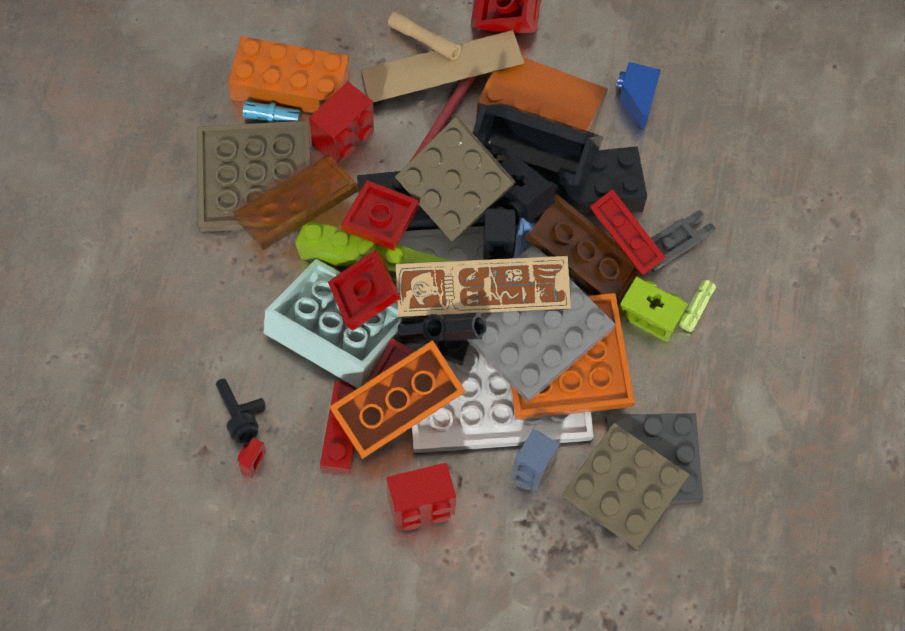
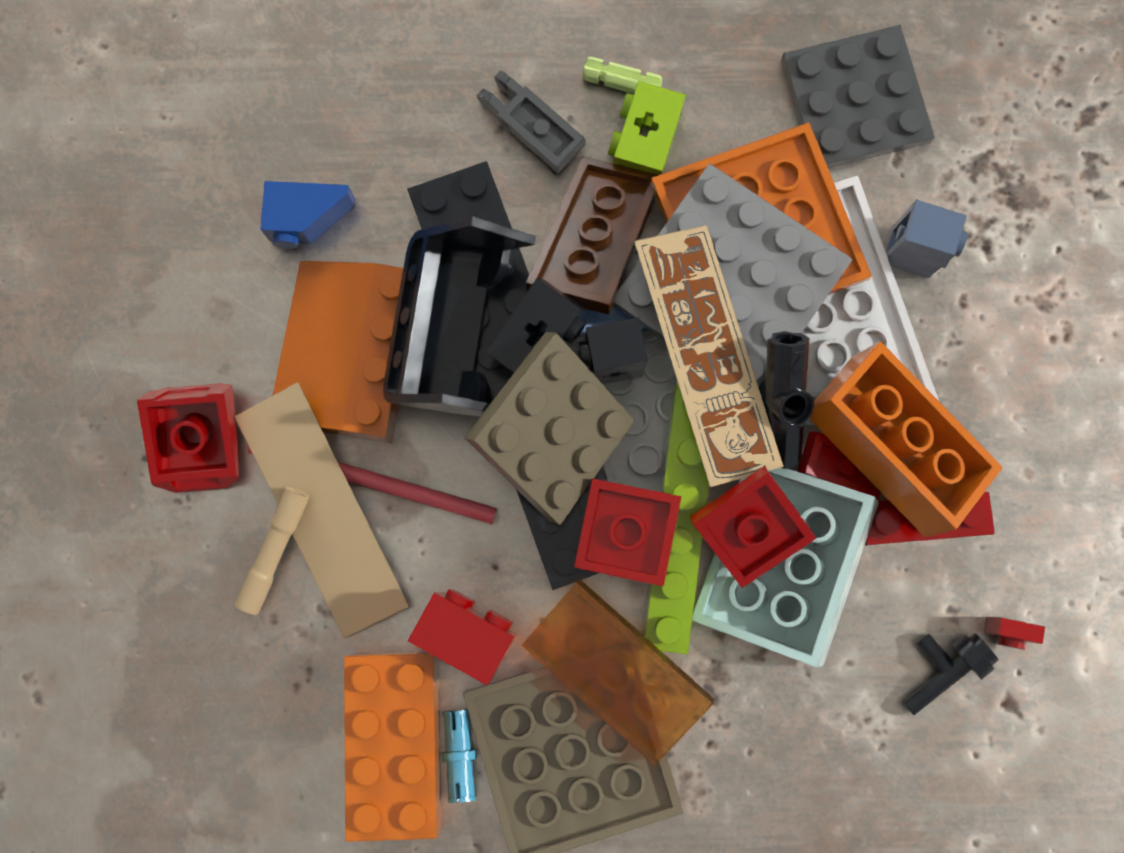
camera: 100 degrees left, 15 degrees up
red brick [386,462,456,531] -> none
dark tan plate [561,423,690,550] -> none
red plate [590,189,666,276] -> none

